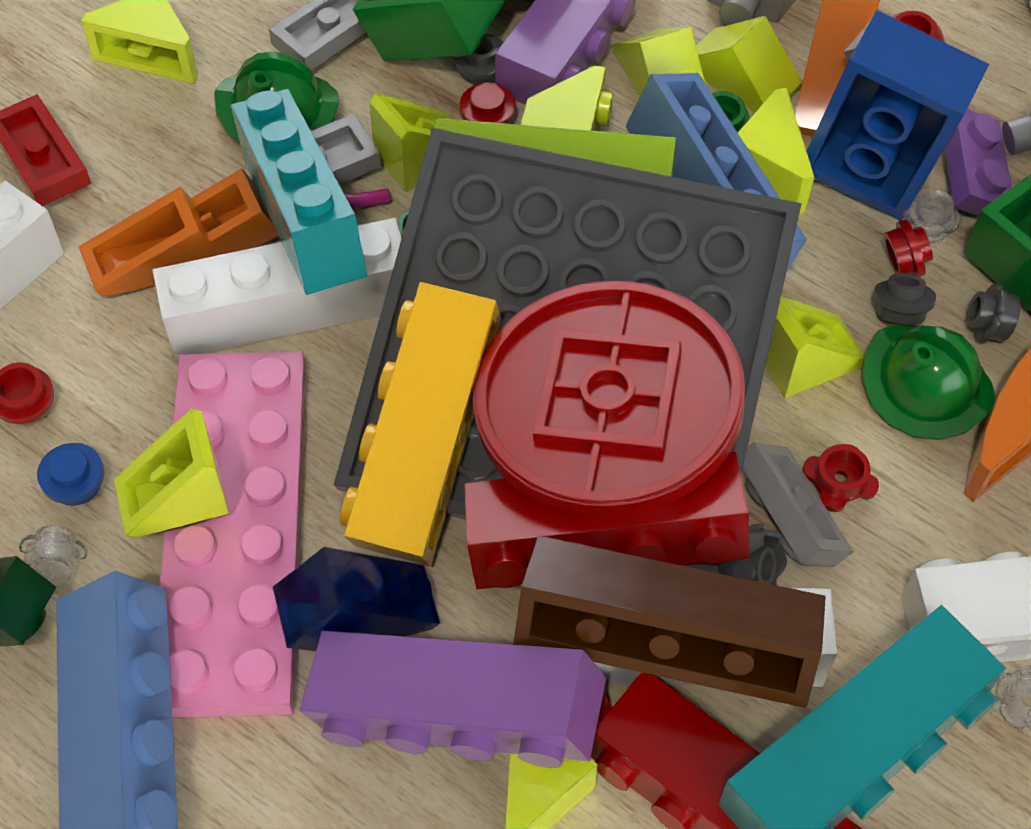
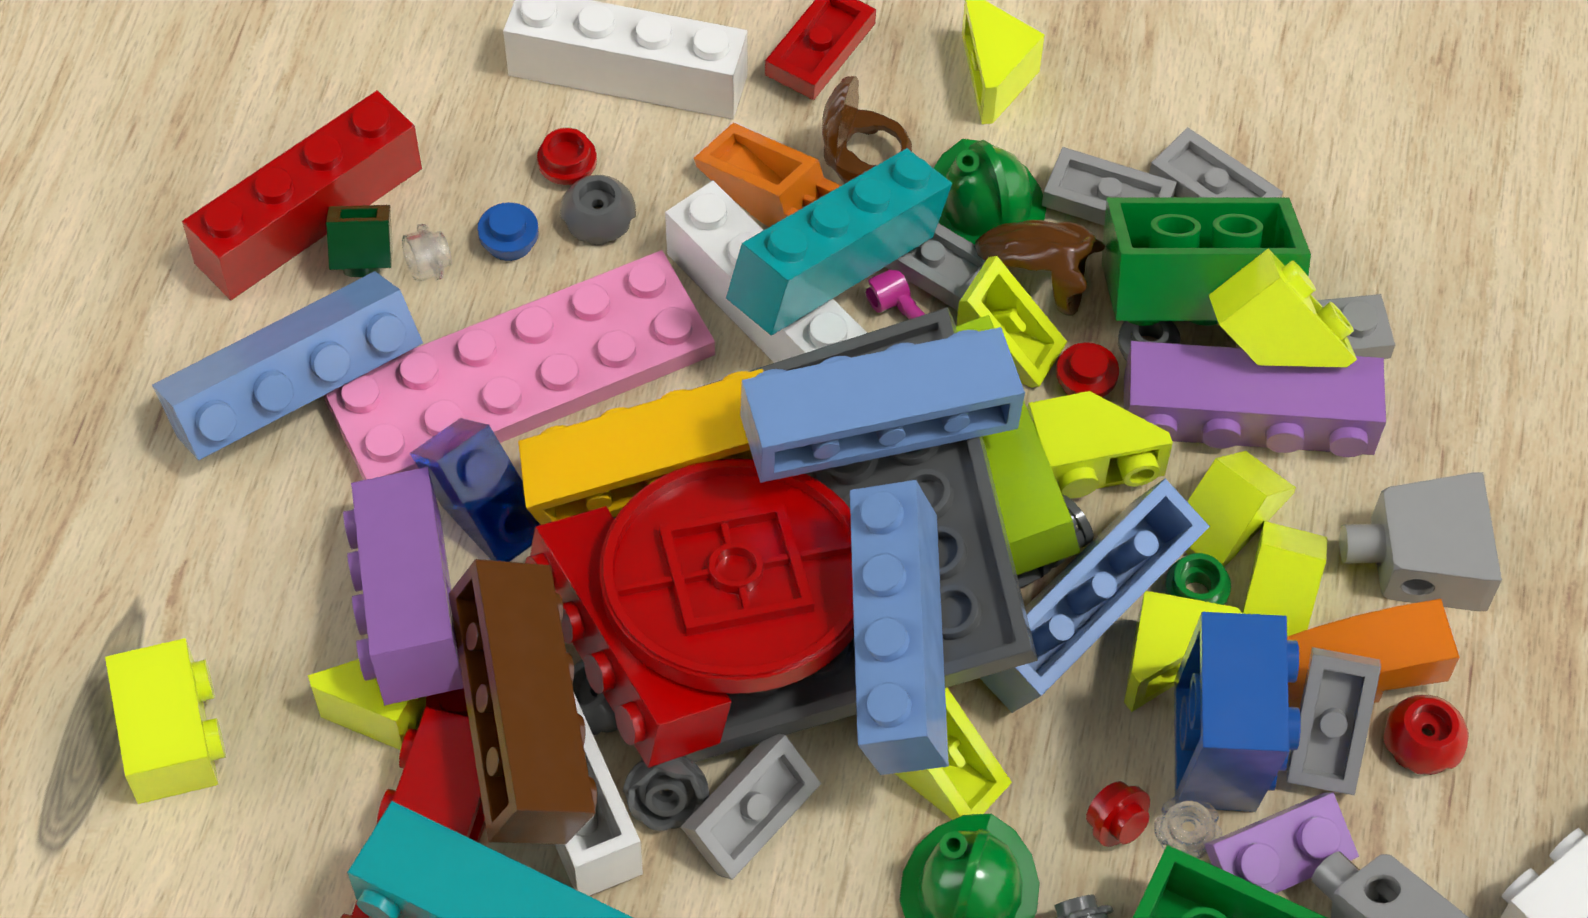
camera: 65 degrees right, 0 degrees up
neon yellow slope [114,409,229,538] -> none
red plate [802,444,879,512] -> none
dark grey plate [873,274,936,325] -> none
none -> dark grey plate [560,175,636,245]
none -> medium blue brick [740,327,1025,483]
none -> reddish brown piece [822,76,912,184]
none -> medium blue brick [850,480,949,775]
none -> reddish brown piece [974,220,1105,316]

